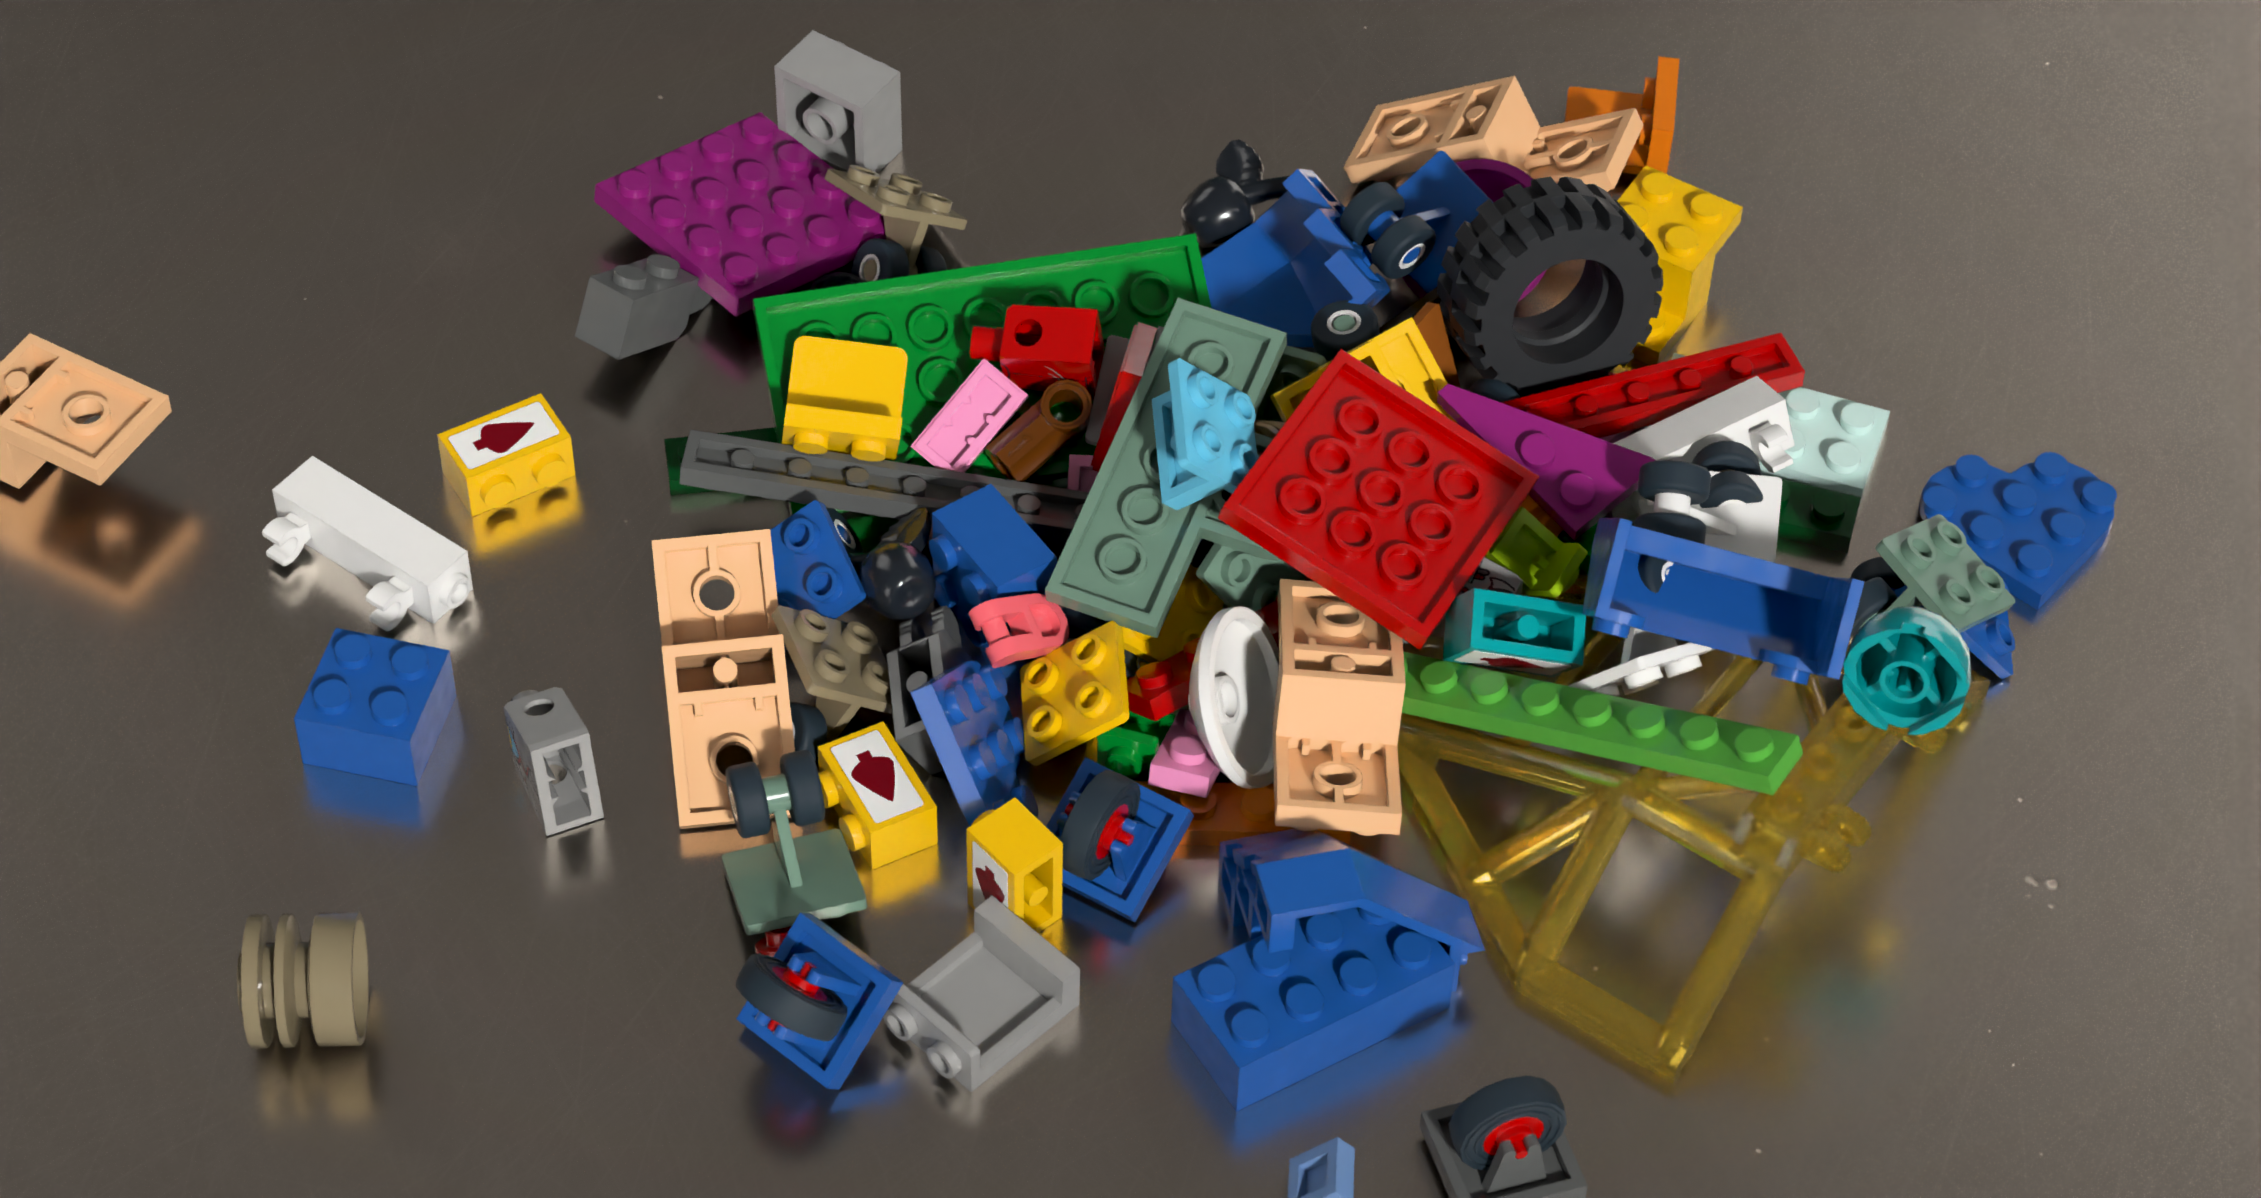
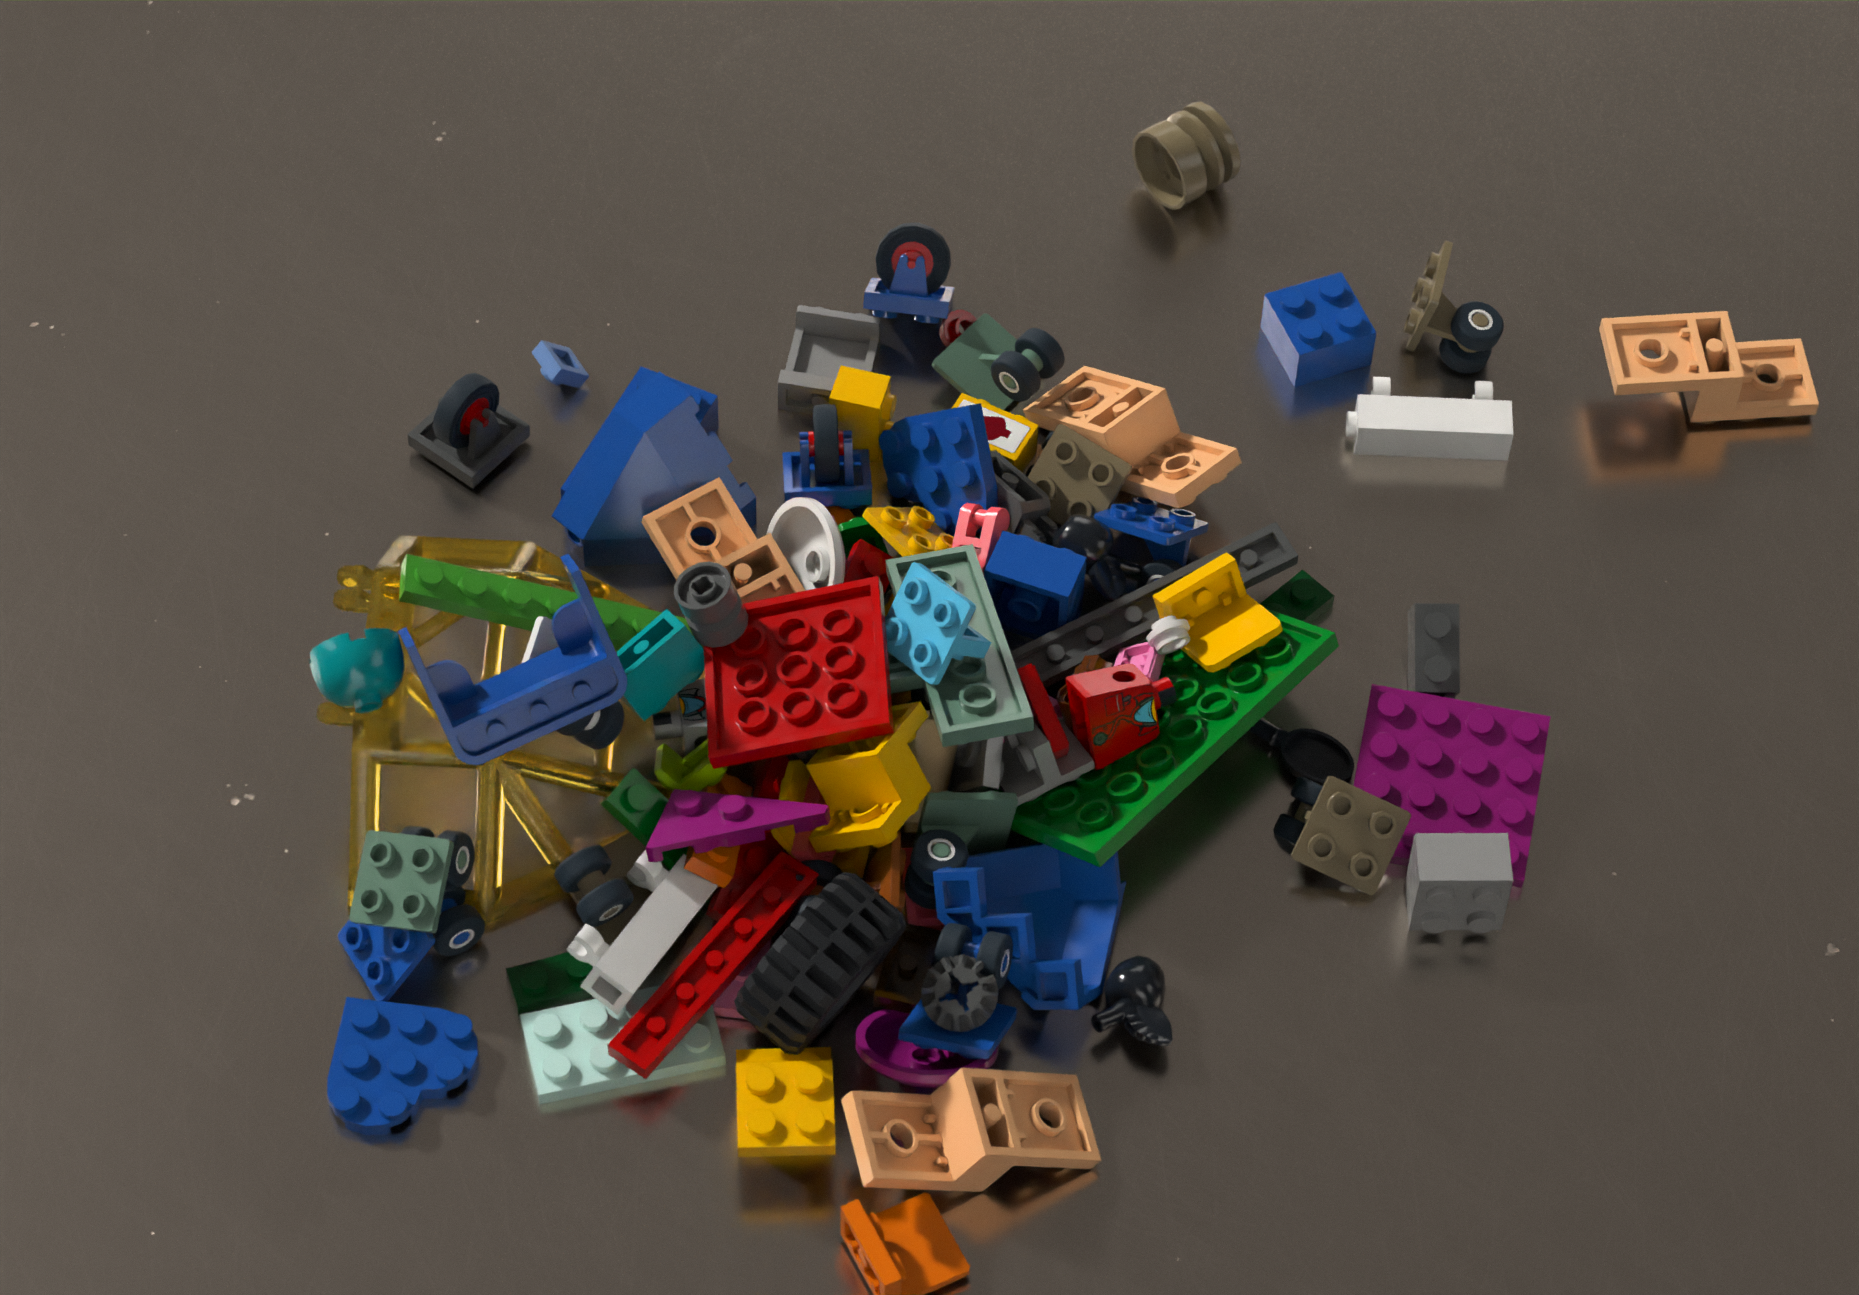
camera: 145 degrees right, 5 degrees up
yellow brick [437,393,575,517] -> none
light grey torso [503,687,604,836] -> none
plate [1634,460,1782,563] -> none
none -> dark grey wheel [674,562,748,648]
none -> dark grey gear [921,954,998,1032]
none -> white plate [1146,615,1191,655]
none -> plate [1403,240,1504,374]

